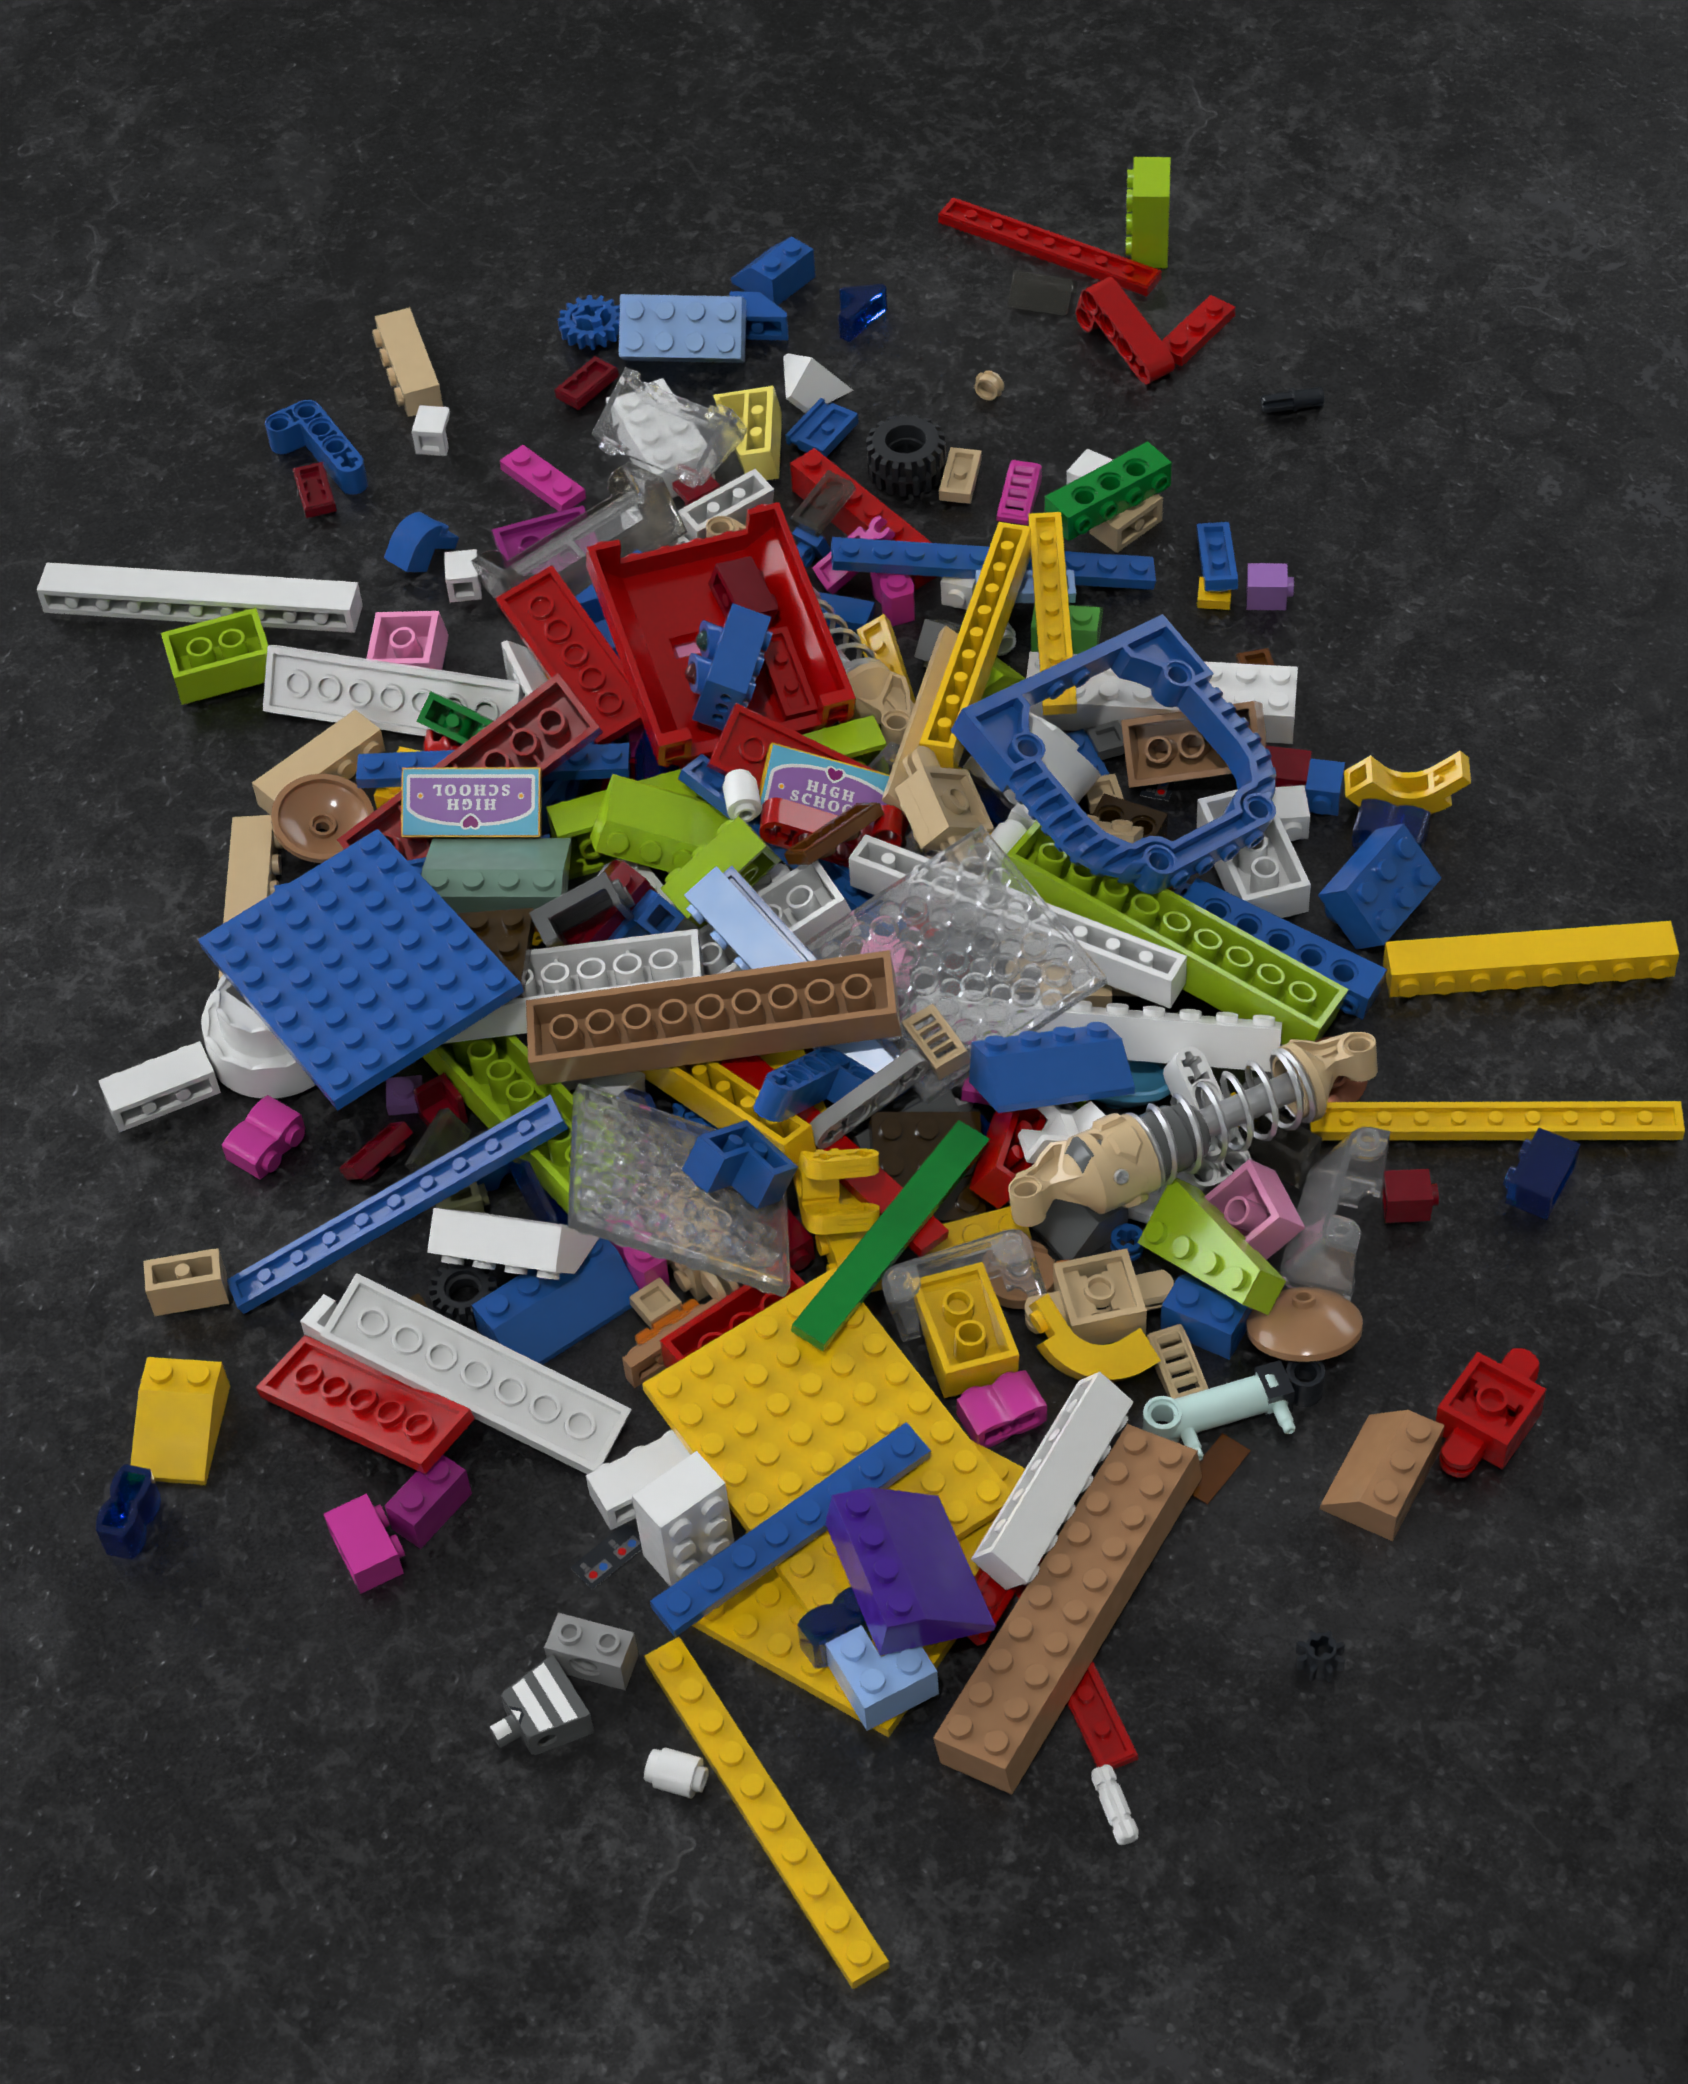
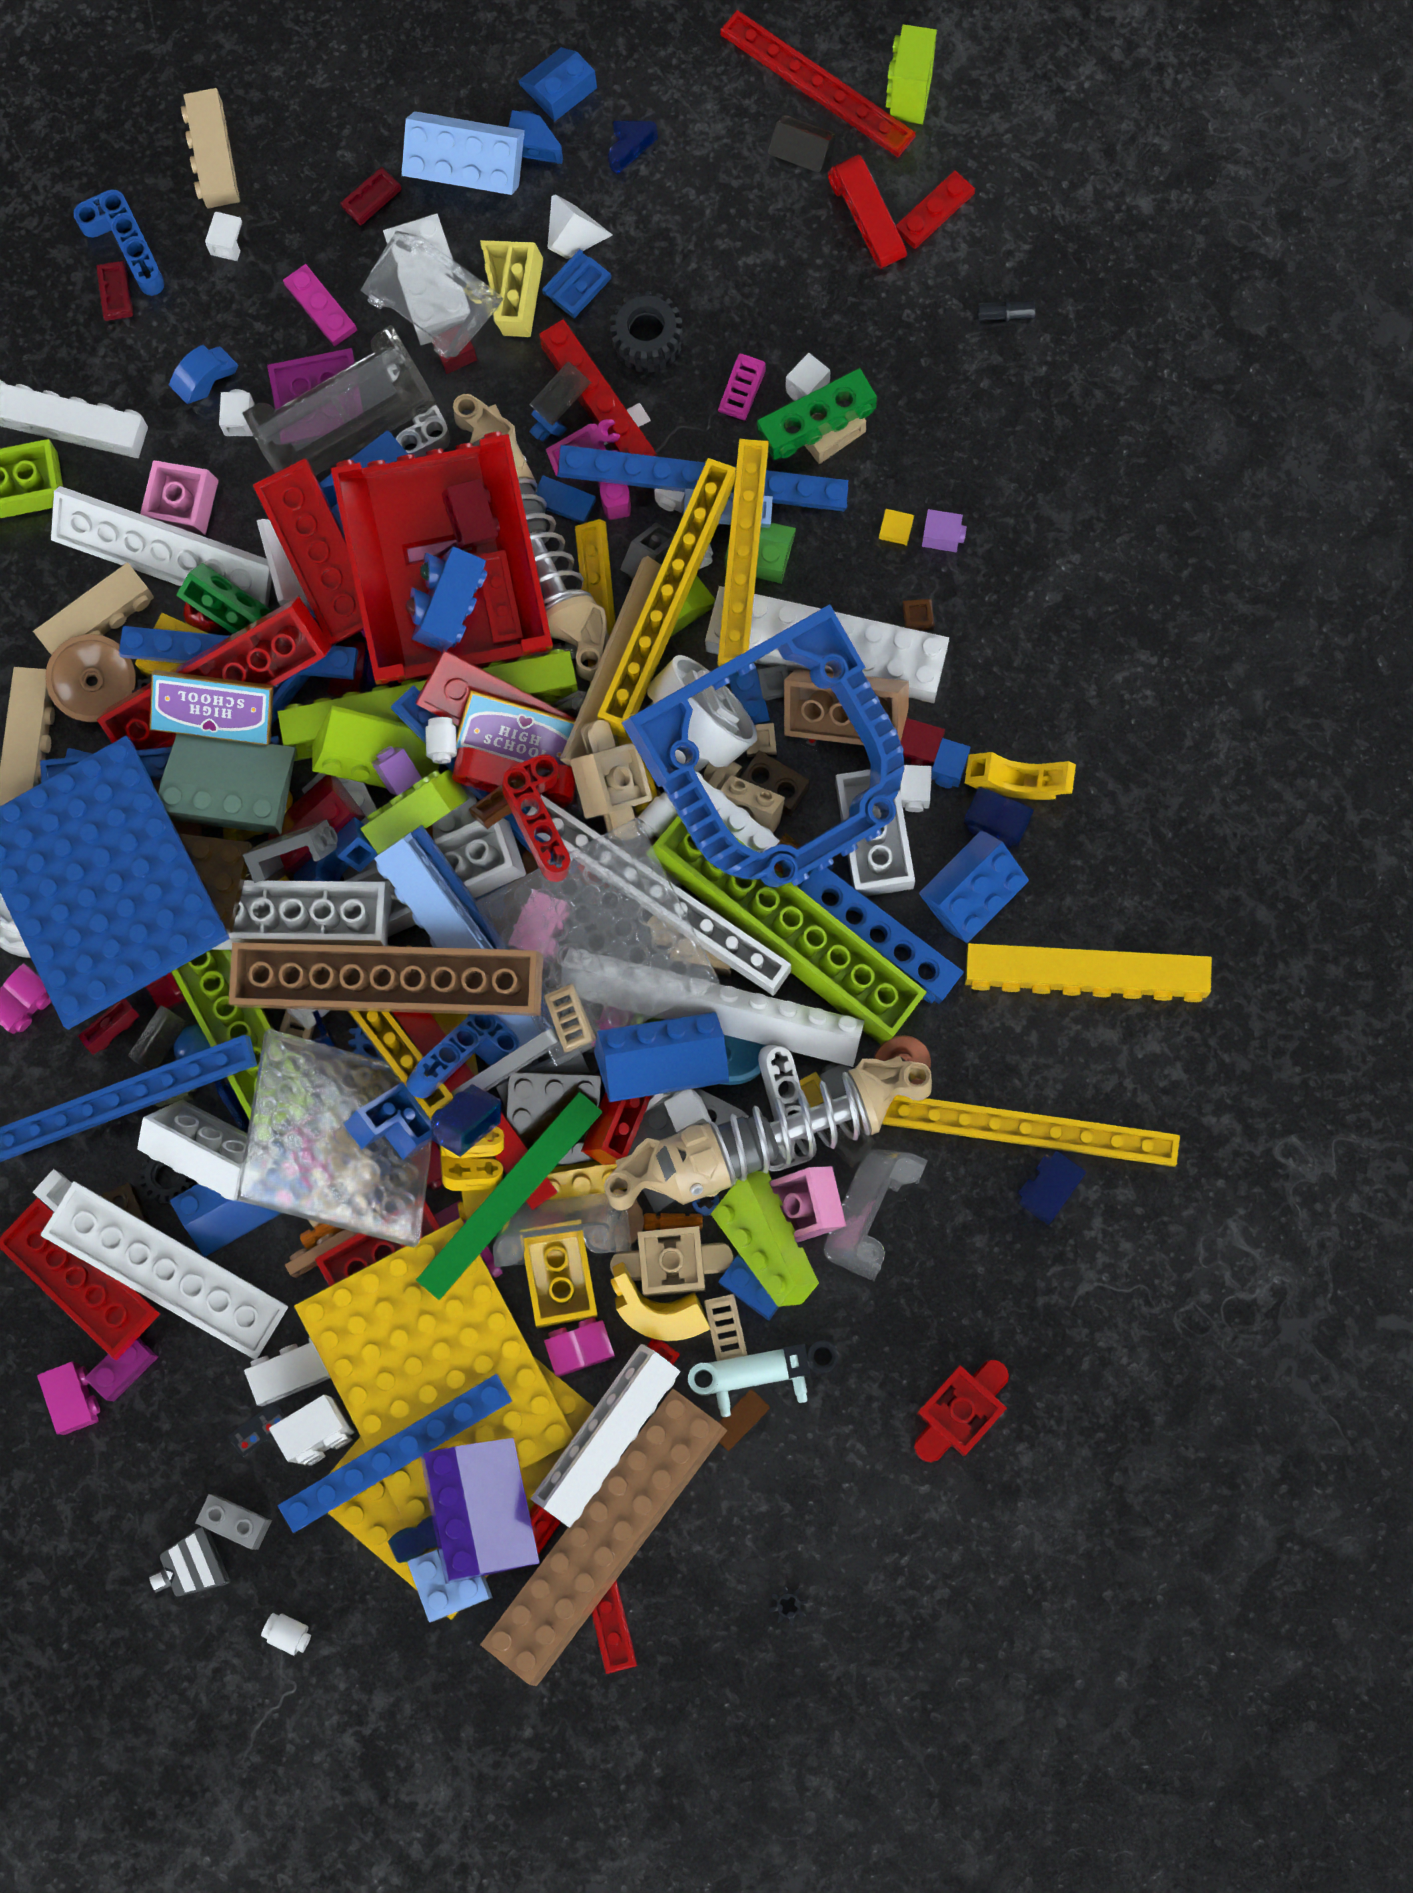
camera: 10 degrees right, 25 degrees up
blue gear [558,295,620,350] -> none
yellow plate [644,1637,889,1989] -> none
white brick [677,469,774,541] -> none
tan plate [939,447,982,504] -> none
tan plate [974,371,1004,400] -> none
white panel [1018,1113,1079,1163] -> none
white axle [1091,1765,1138,1845] -> none
blue plate [1197,522,1238,592] -> none
medium nougat dish [1246,1287,1363,1362] -> none
medium nougat slope [1320,1410,1445,1541] -> none
dark red brick [1381,1169,1439,1223] -> none
none -> medium lavender brick [371,746,422,796]
none -> clear blue piece [431,1084,501,1157]
none -> red beam [502,754,570,882]

